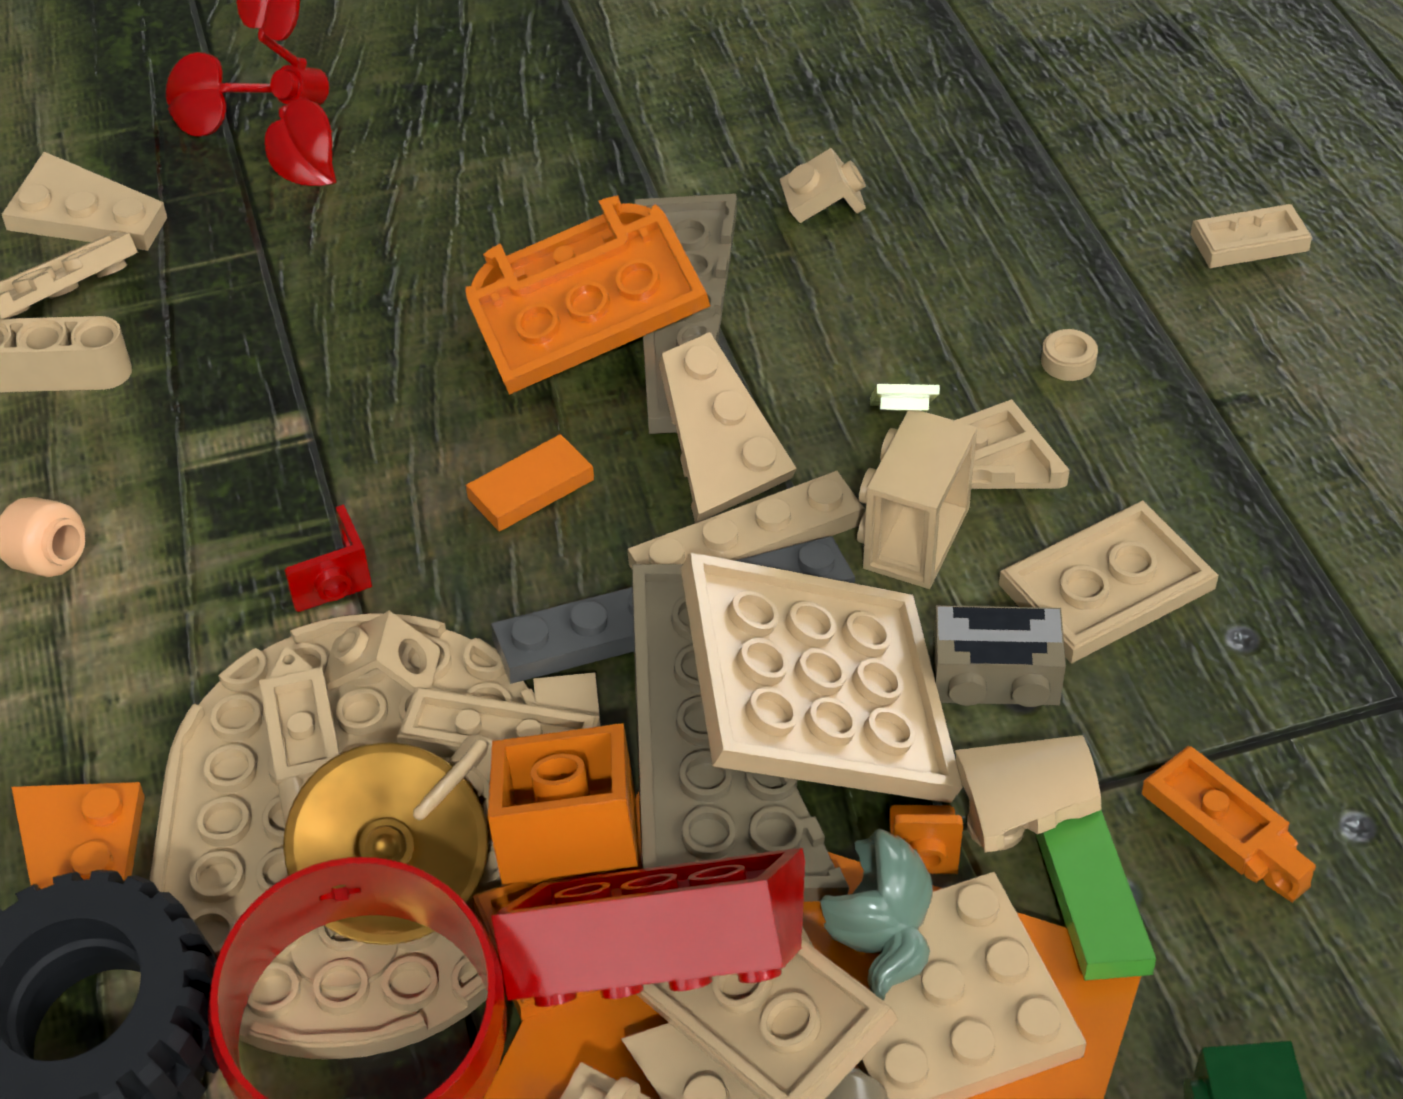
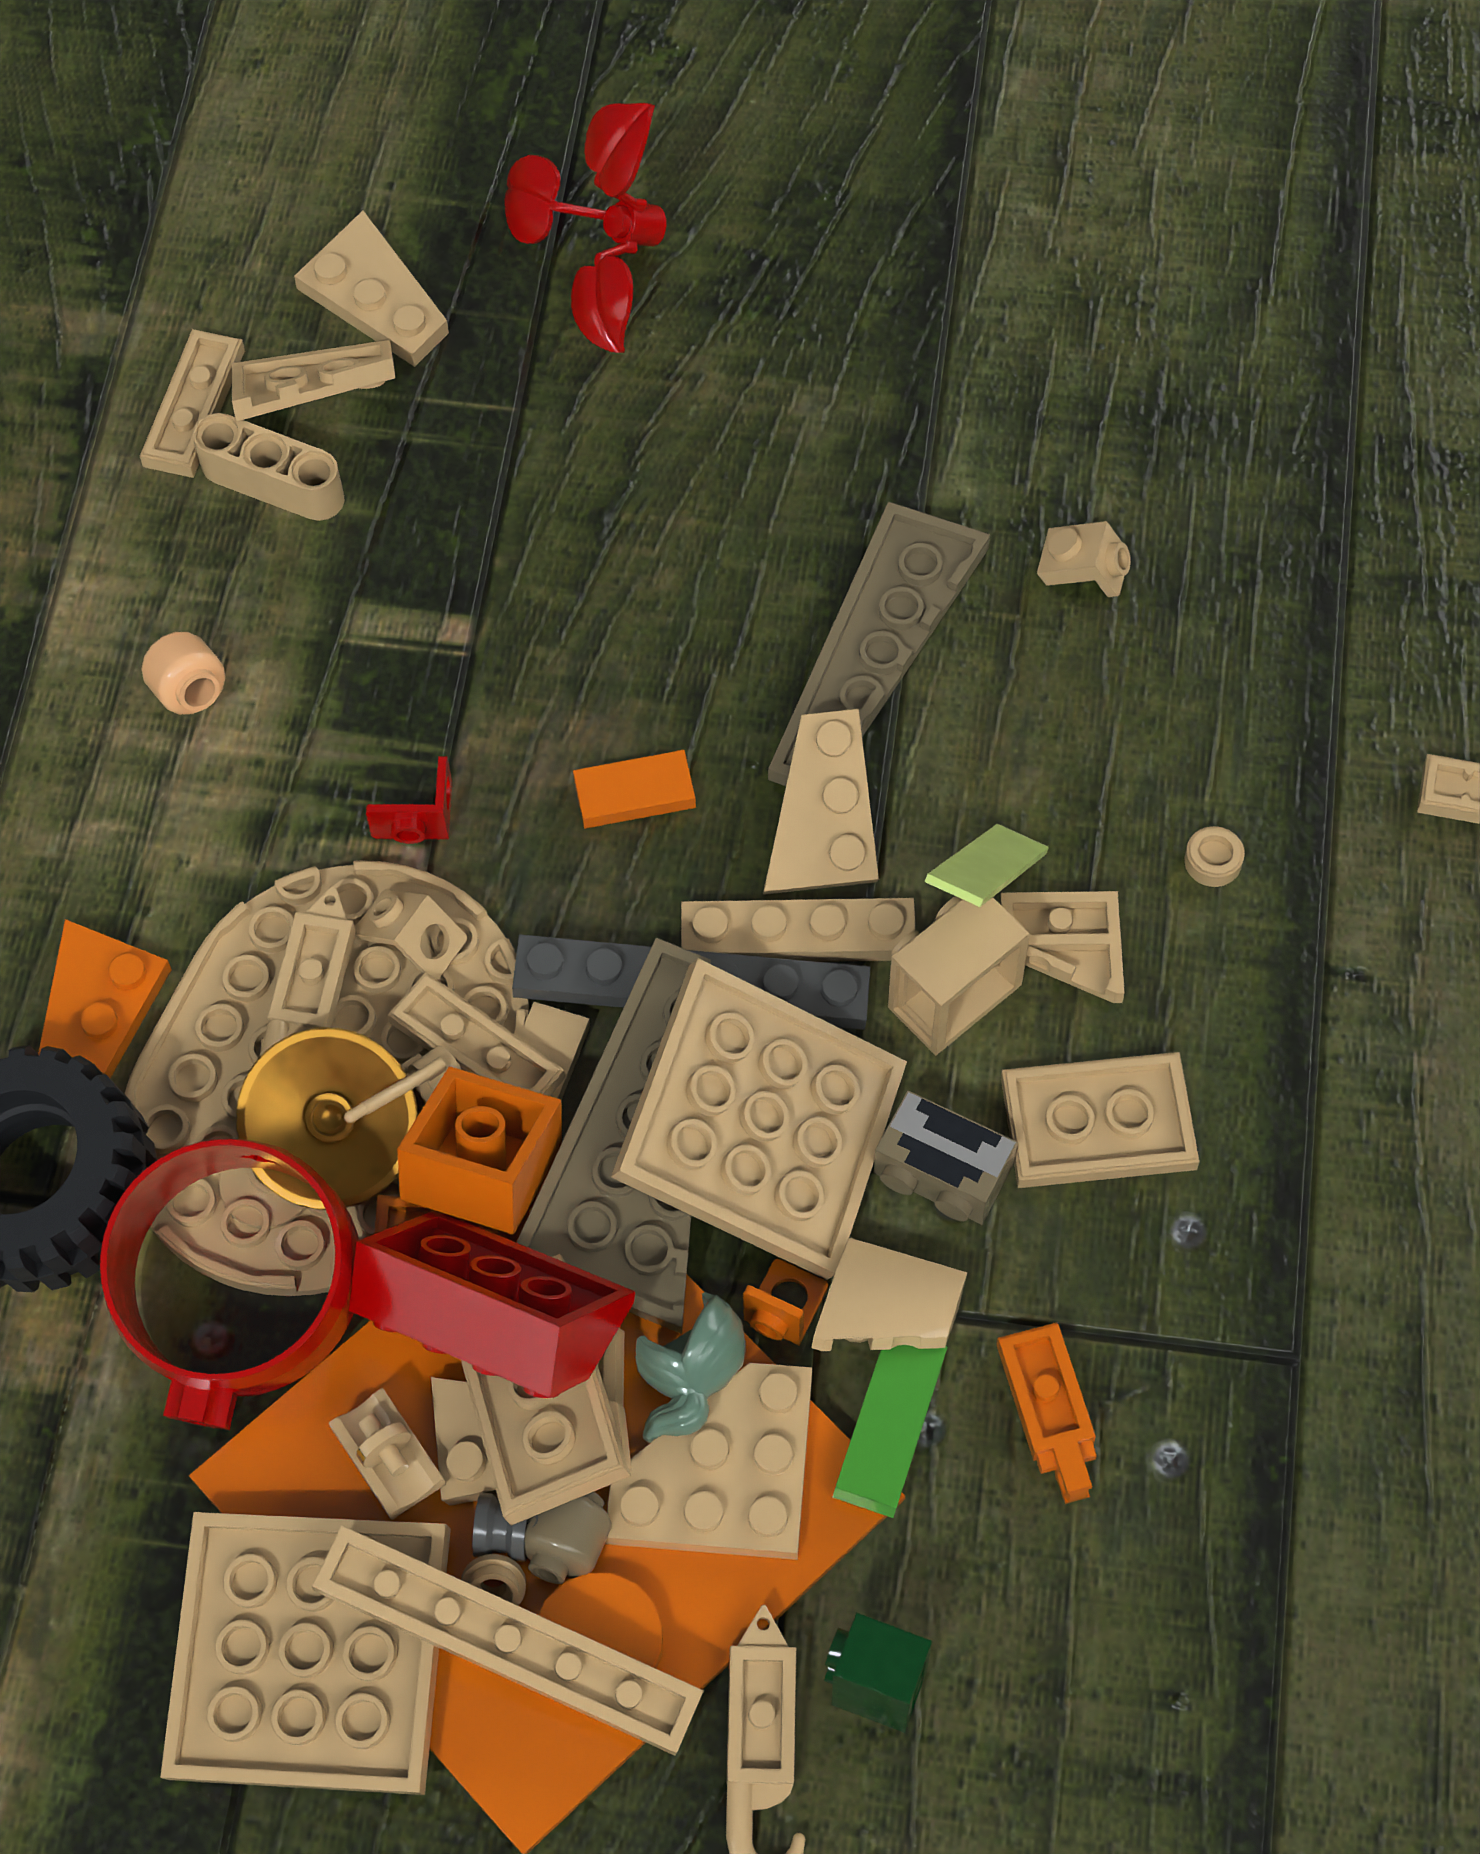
camera: 25 degrees right, 15 degrees up
orange plate [466,196,710,395] -> none

